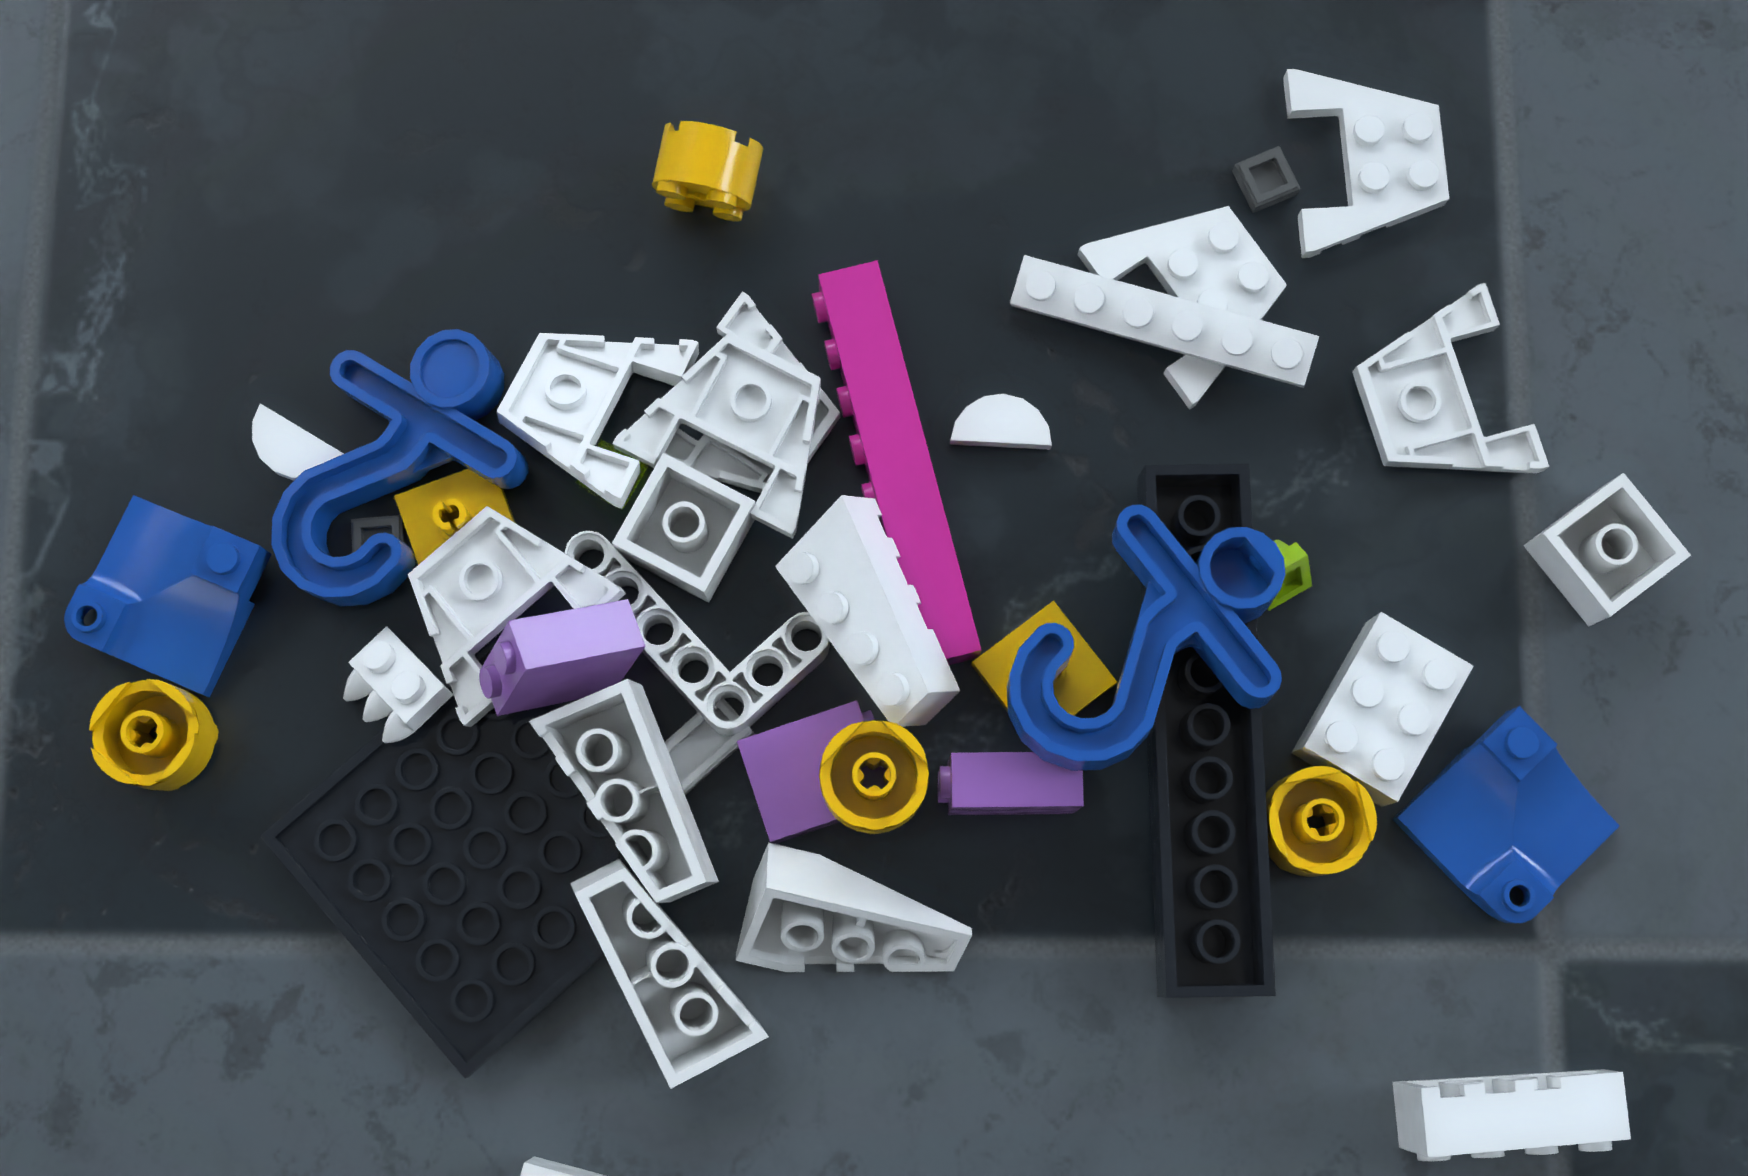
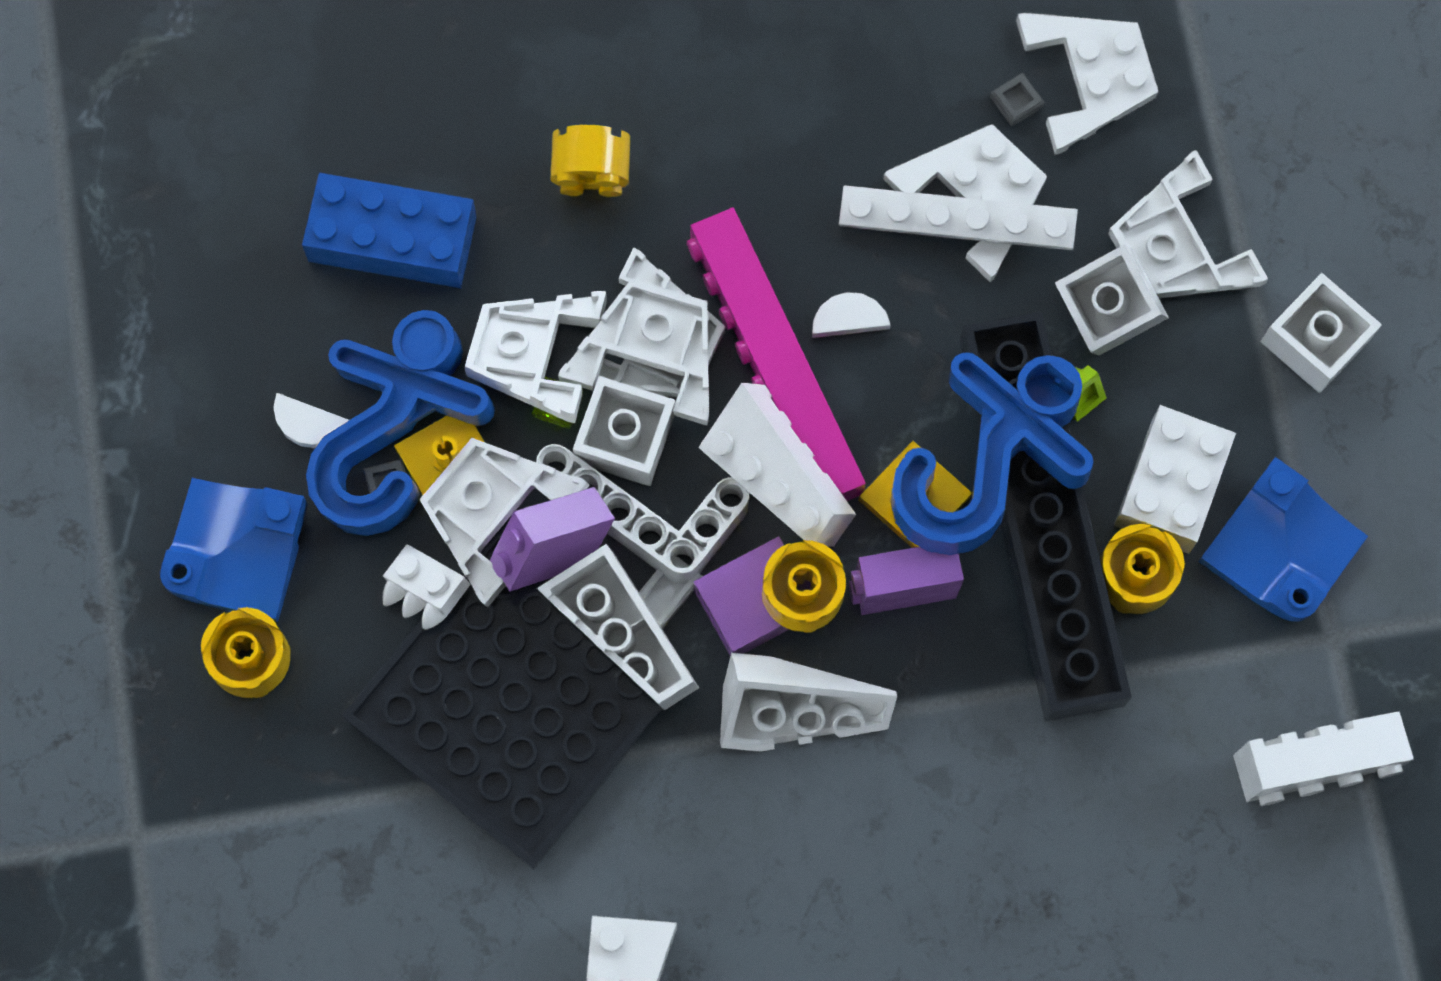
camera: 10 degrees left, 5 degrees down
white wedge [570,859,769,1089] -> none
none -> blue brick [302,173,477,288]
none -> white brick [1055,244,1169,356]

